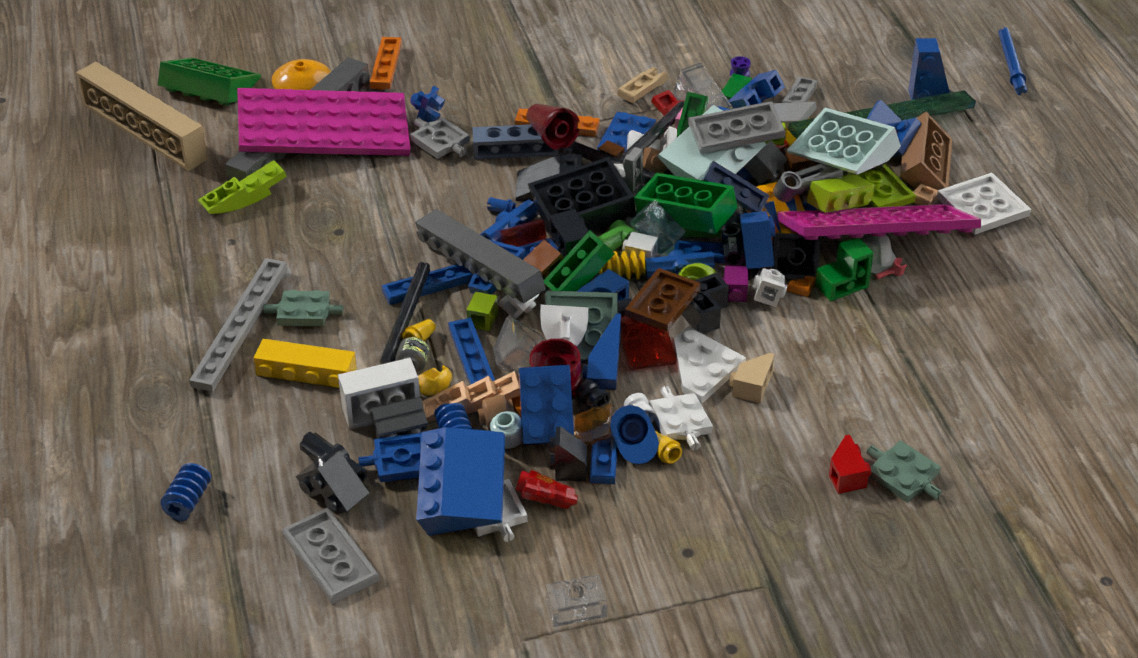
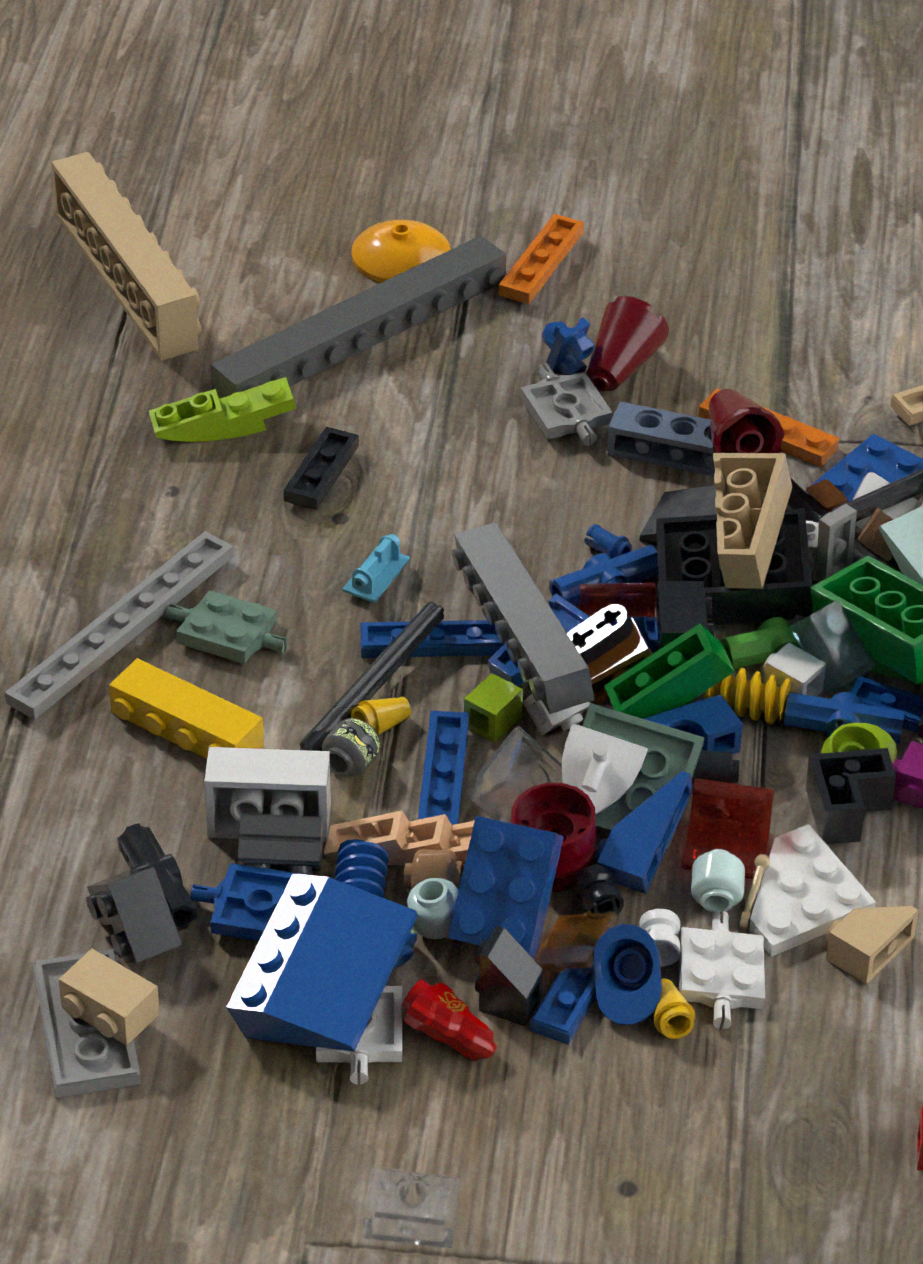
camera: 20 degrees right, 0 degrees up
green slope [158,57,261,105] -> none
dark pink plate [237,88,410,156] -> none
yellow hair [418,365,452,397] -> none
reddish brown plate [625,268,701,332] -> none
none -> tan brick [59,948,160,1046]
none -> black plate [283,427,359,510]
none -> medium azure hinge [342,534,410,603]
none -> beam [567,604,634,664]
none -> dark red cone [587,296,669,391]
none -> light aqua head [691,849,745,912]
none -> tan wedge [713,453,792,589]
none -> tan hinge [739,854,770,929]

